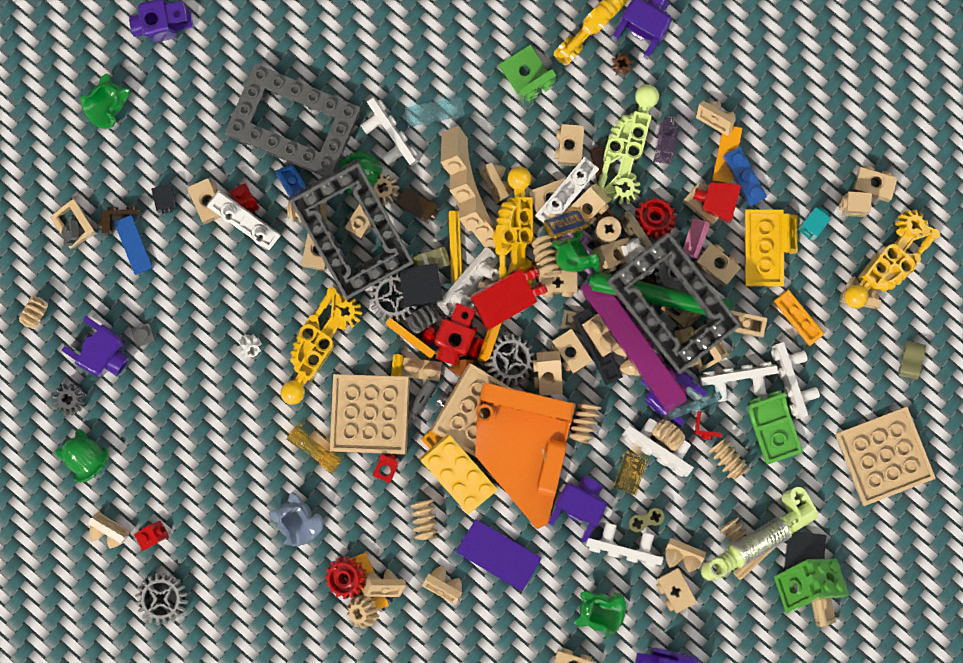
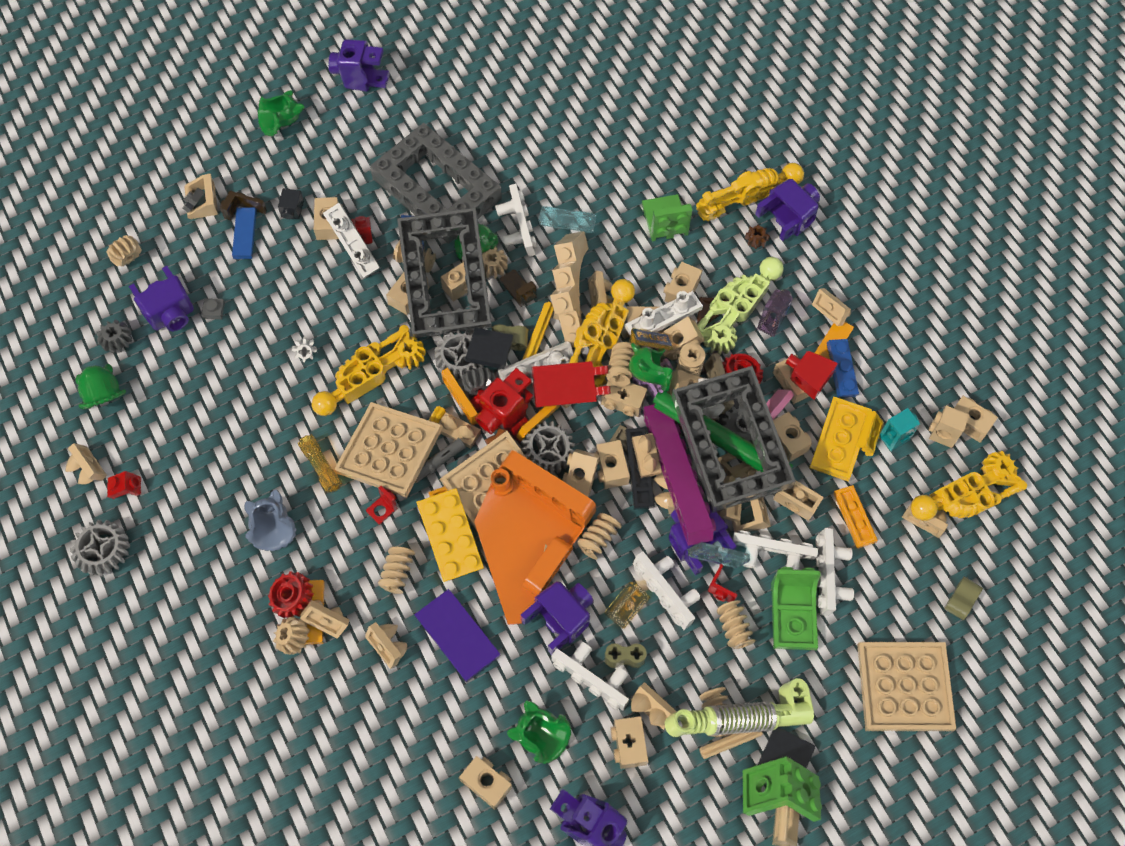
camera: 20 degrees right, 20 degrees down
tan gear [652,419,686,451] -> none

